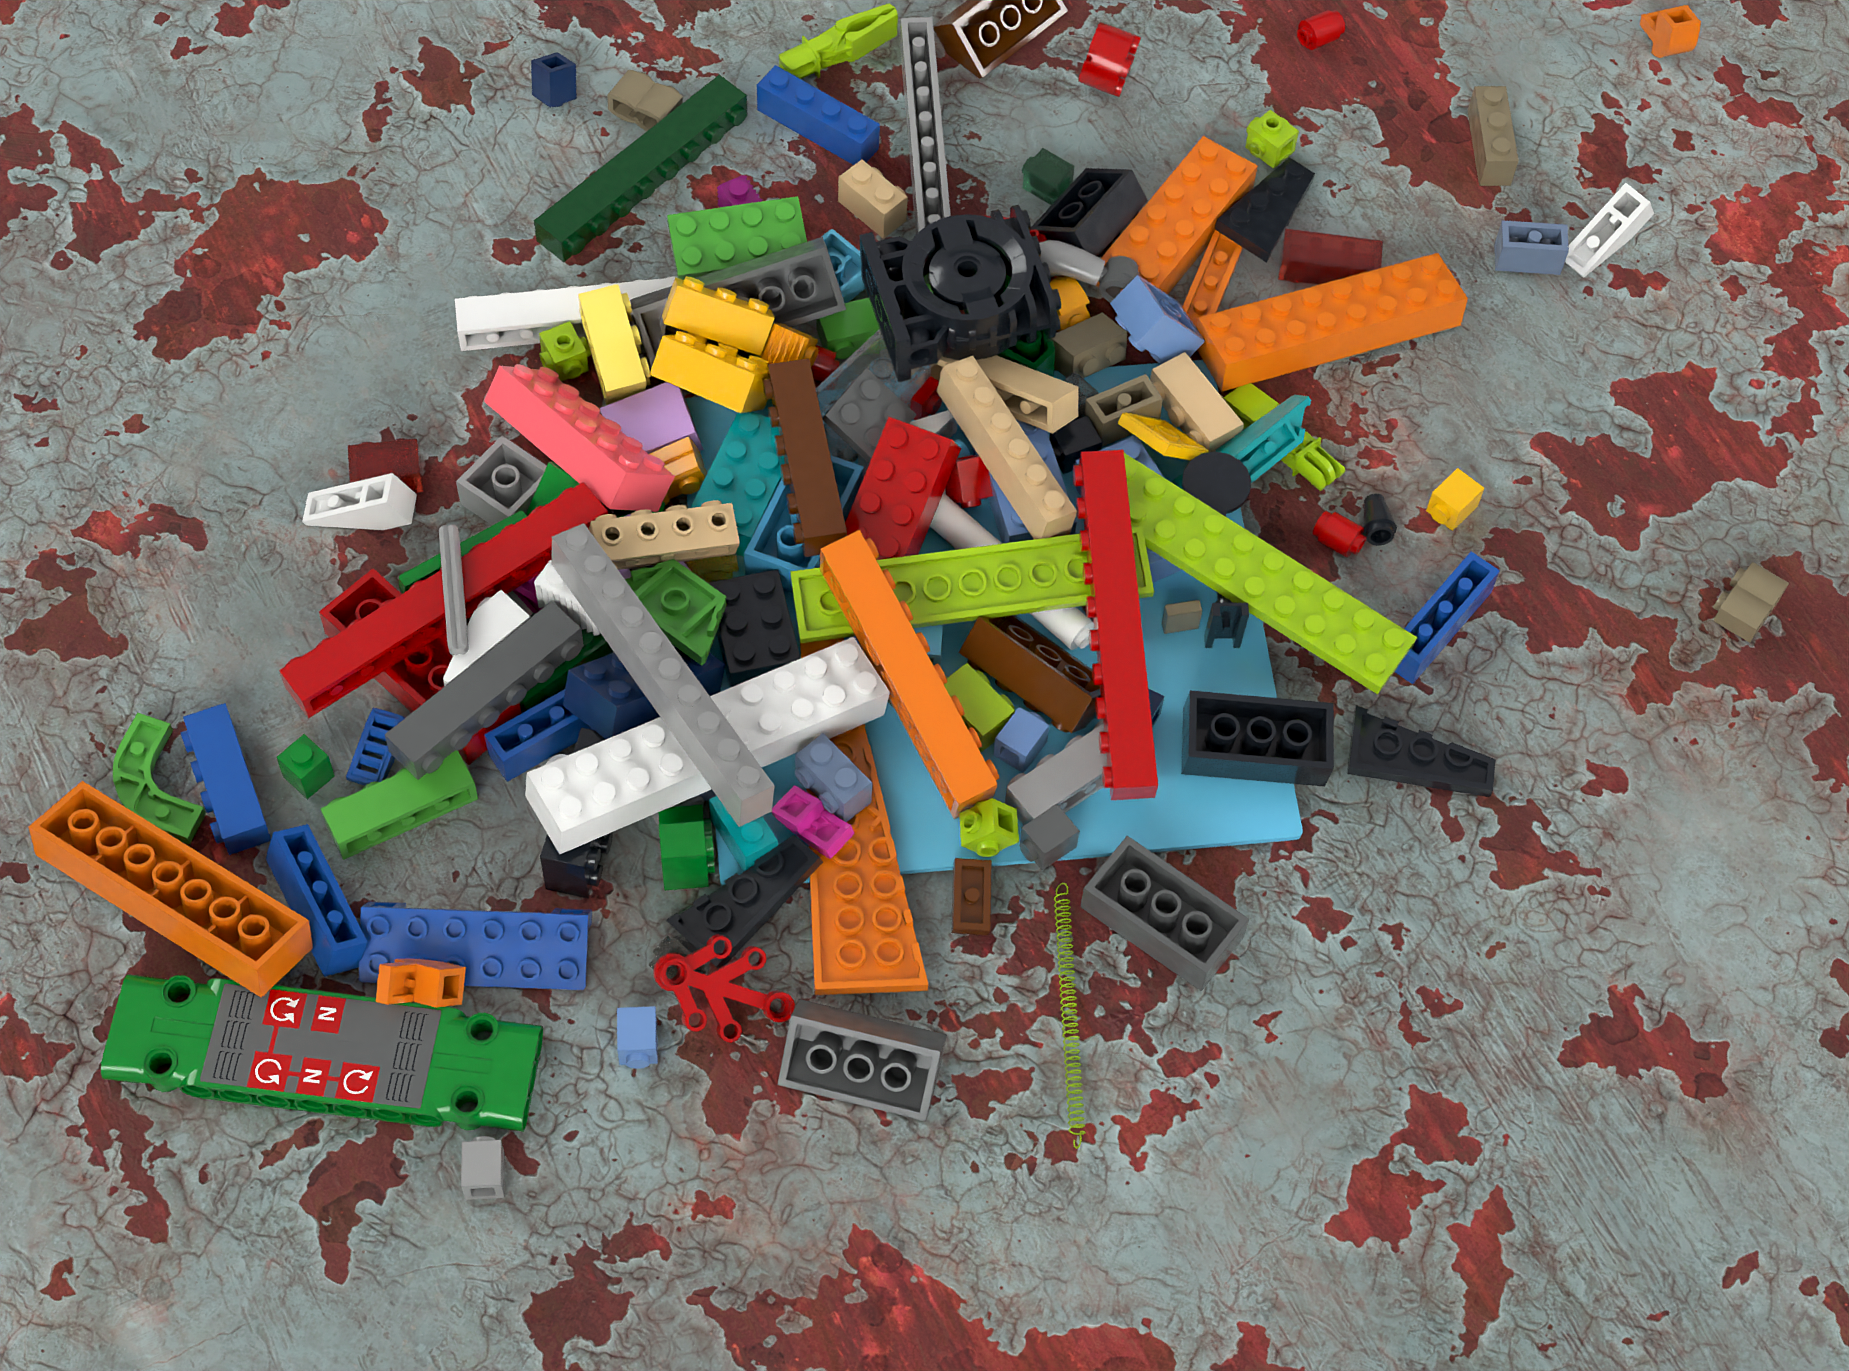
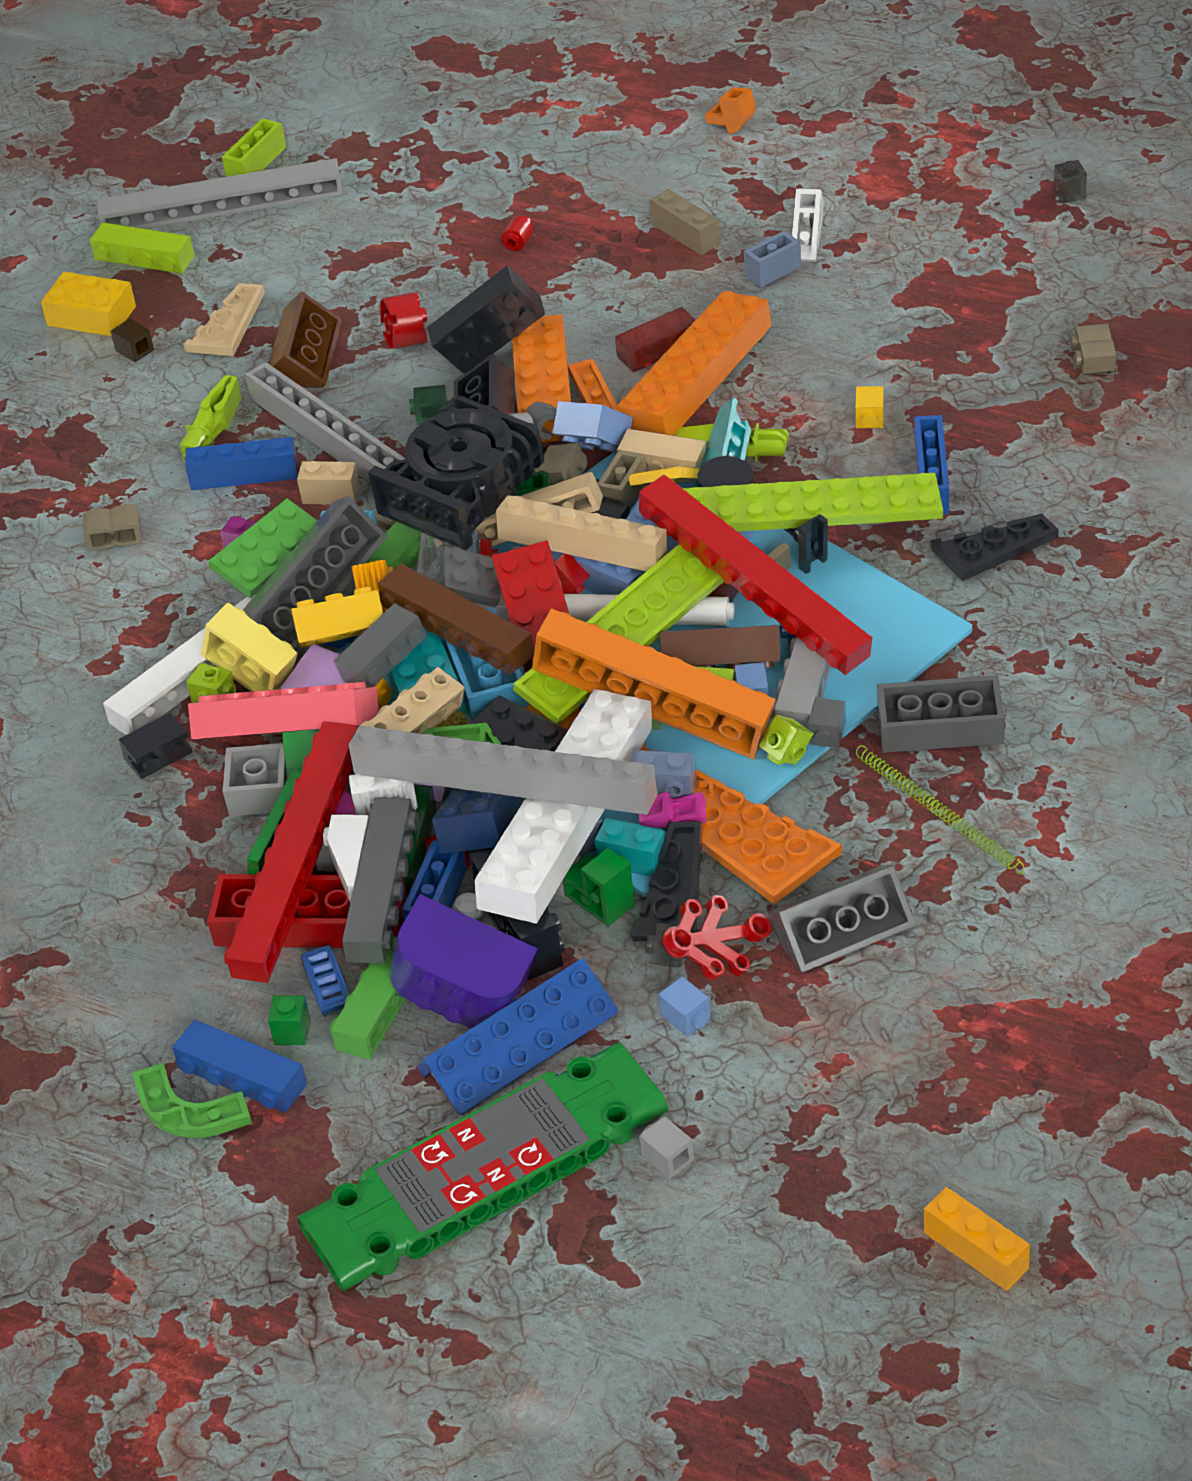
camera: 30 degrees left, 15 degrees down
orange brick [29,781,313,998] -> none
blue brick [266,824,368,977] -> none
white slope [302,473,417,530] -> none
clear red brick [348,438,424,493] -> none
orange brick [376,959,466,1008] -> none
light grey axle [439,524,469,655] -> none
dark blue brick [531,52,577,108] -> none
dark green brick [534,74,747,263] -> none
yellow brick [662,276,775,356] -> none
reddish brown plate [951,858,992,935] -> none
black brick [1181,690,1334,787] -> none
black wing [1214,157,1315,263] -> none
lime brick [1245,110,1299,169] -> none
red brick [1312,510,1367,558] -> none
black cone [1363,494,1397,546] -> none
none -> black brick [119,713,192,779]
none -> dark grey brick [334,603,427,688]
none -> dark purple brick [389,894,538,1029]
none -> black brick [427,265,545,374]

